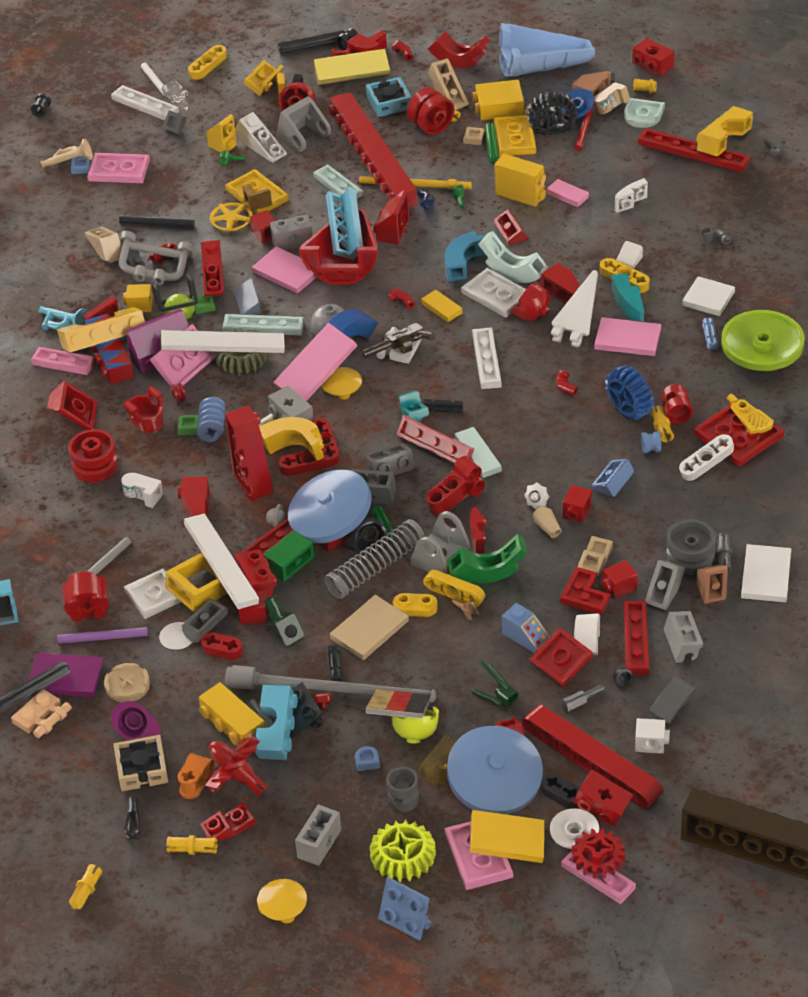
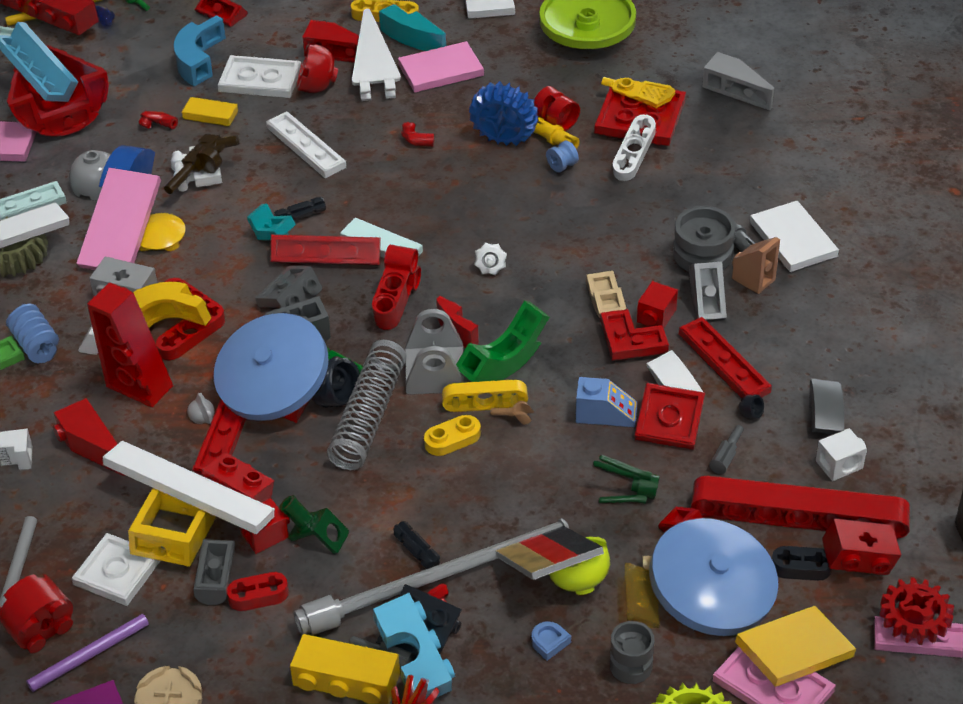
camera: 35 degrees left, 0 degrees up
white sticker [159,622,192,650] -> none
green brick [263,530,314,582] -> none
tan tile [330,595,409,661] -> none
red slope [373,190,410,244] -> none
light aqua arch [478,231,549,283] -> none
tan cone [532,506,562,538] -> none
white dish [550,809,599,849] -> none
red brick [563,485,592,523] -> none
medium blue slope [591,459,634,497] -> none
light grey hinge [664,611,704,663] -> none
medium blue axle [702,318,719,350] -> none

